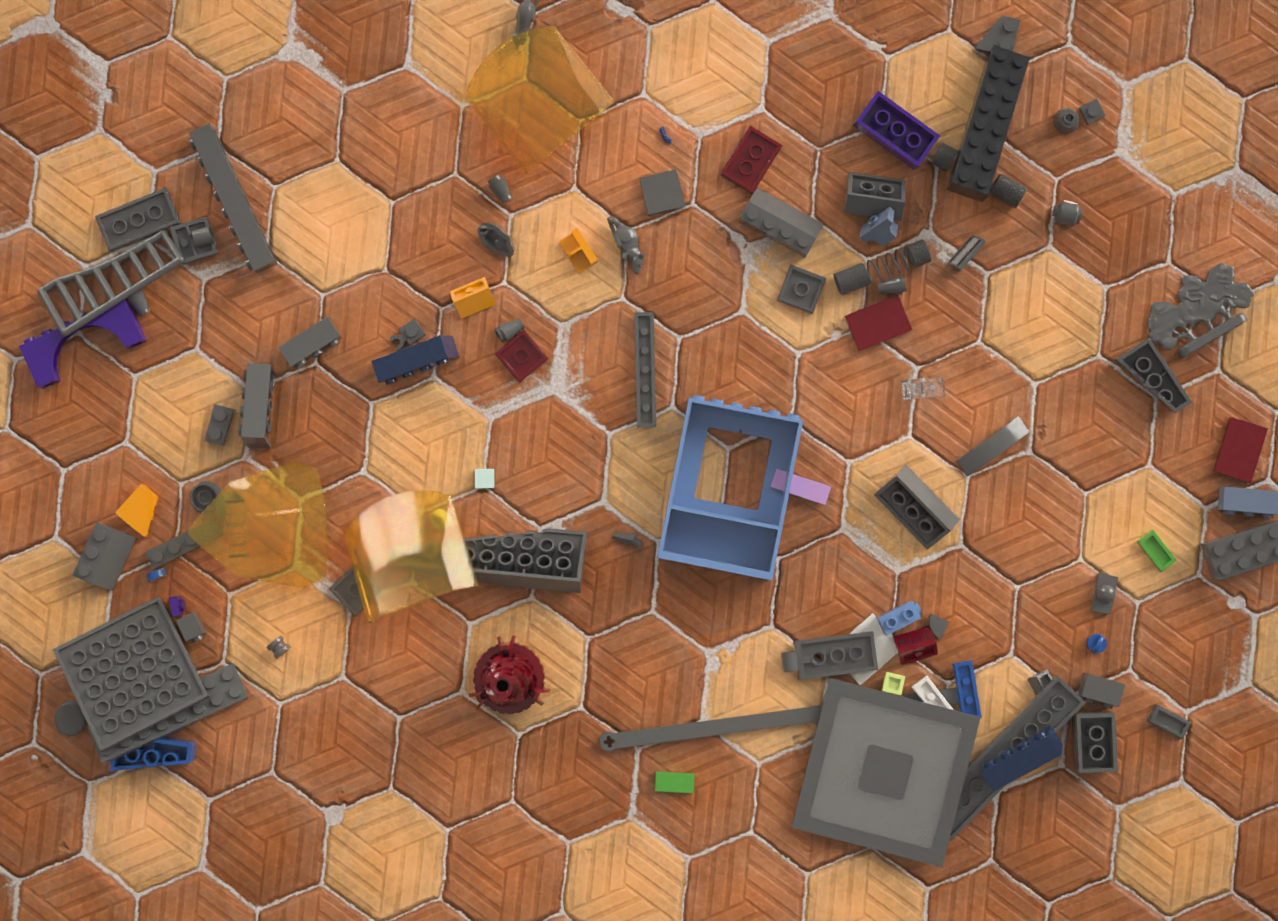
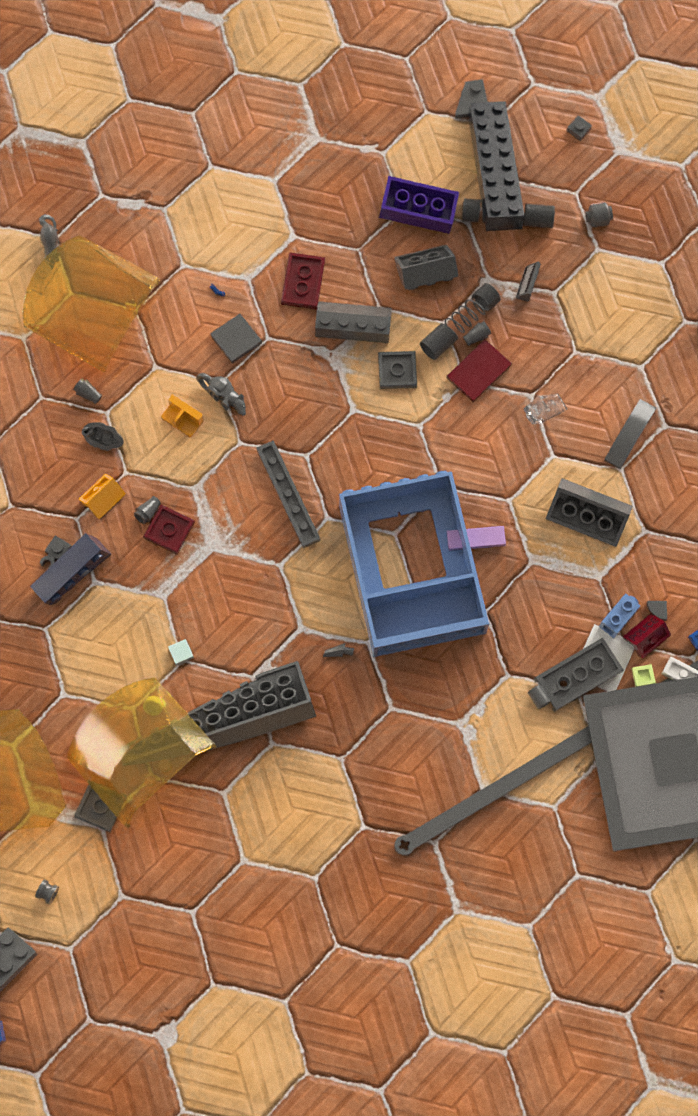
camera: 30 degrees left, 15 degrees down
dark red cone [469,635,550,714] -> none
bright green tile [655,771,694,793] -> none
sand blue brick [859,207,898,247] -> none
dark grey cone [1054,108,1080,134] -> none

